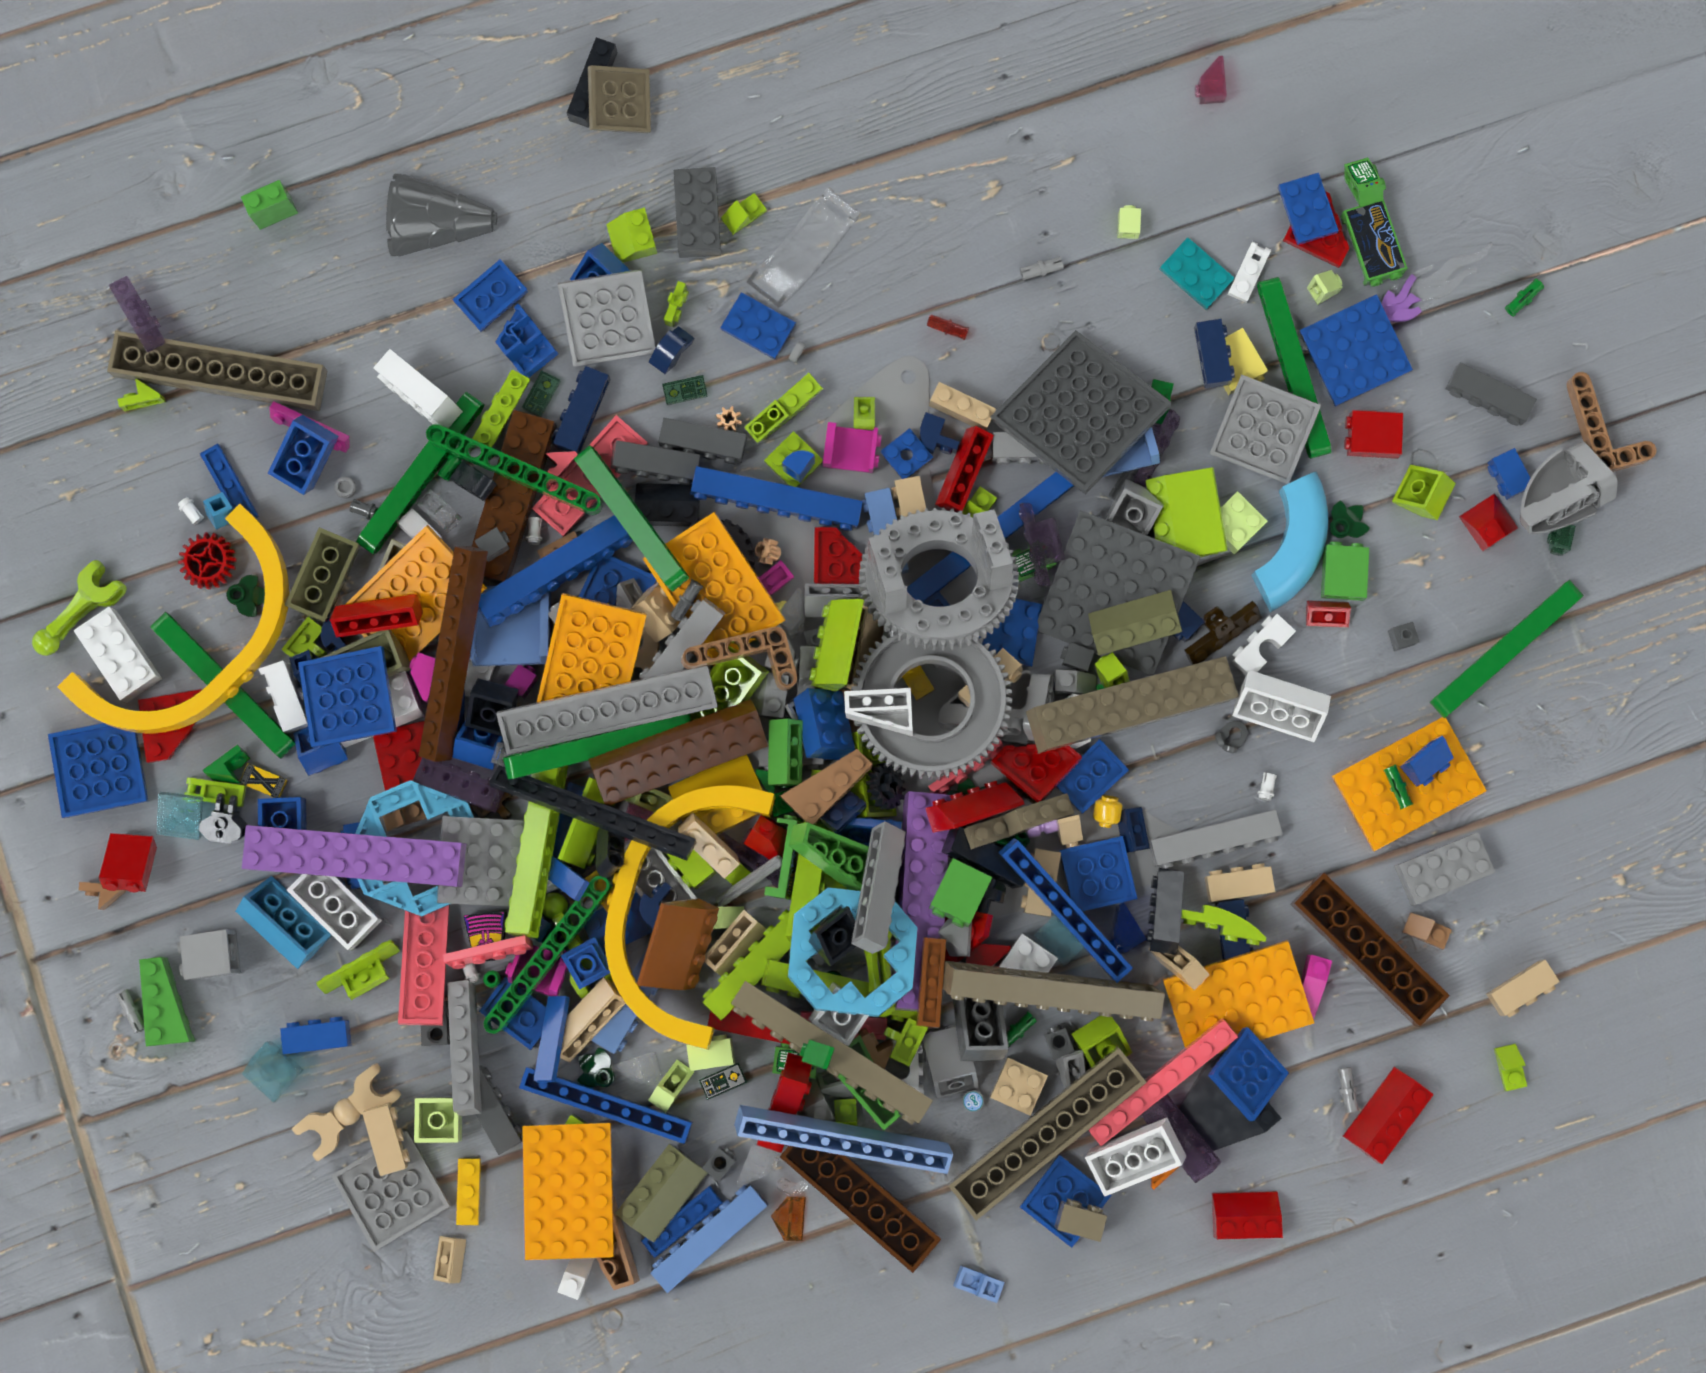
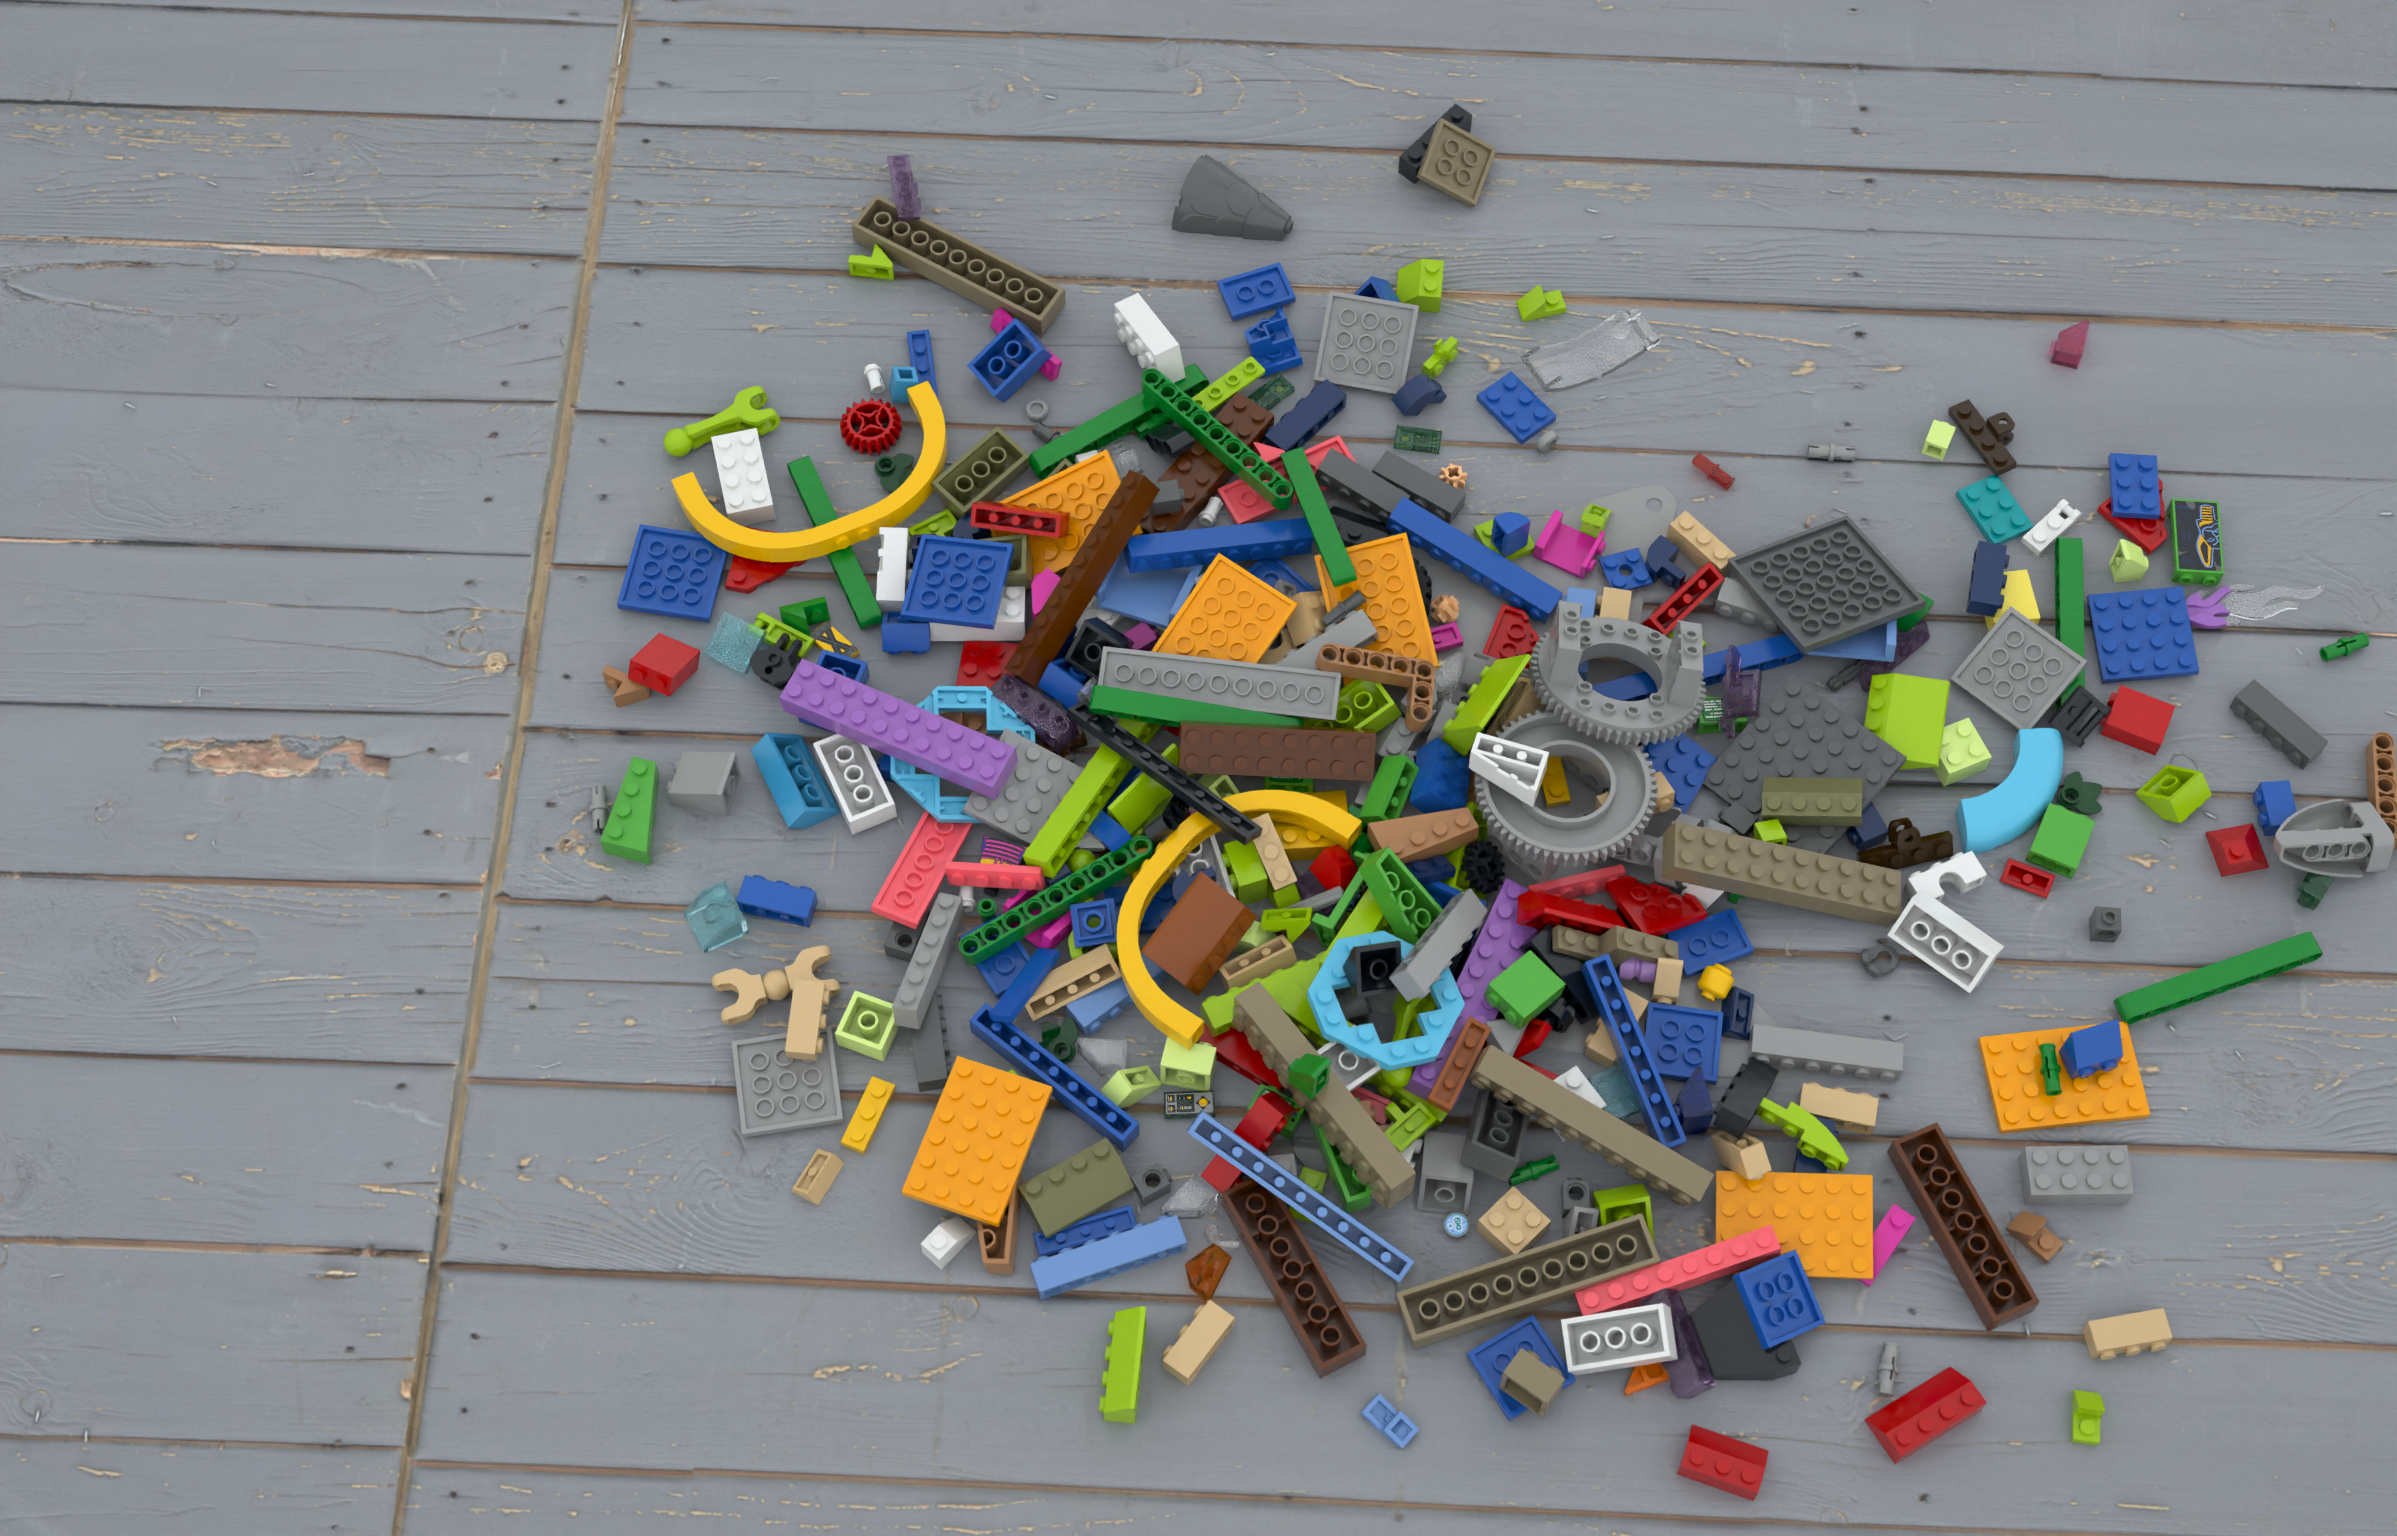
camera: 20 degrees right, 20 degrees down
bright green brick [241,180,298,230] -> none
lime bracket [316,940,400,1000] -> none
dark grey brick [673,167,721,258] -> none
lime slope [744,373,823,443] -> none
light grey slope [1106,479,1163,536] -> none
white pin [1257,773,1277,801] -> none
bright green brick [1344,157,1386,207] -> none
none -> lime slope [1099,1306,1147,1424]
none -> tan brick [1162,1300,1235,1386]
none -> lime slope [1261,907,1313,944]
none -> dark brown plate [1948,399,2017,477]
none -> black plate [2048,685,2112,748]

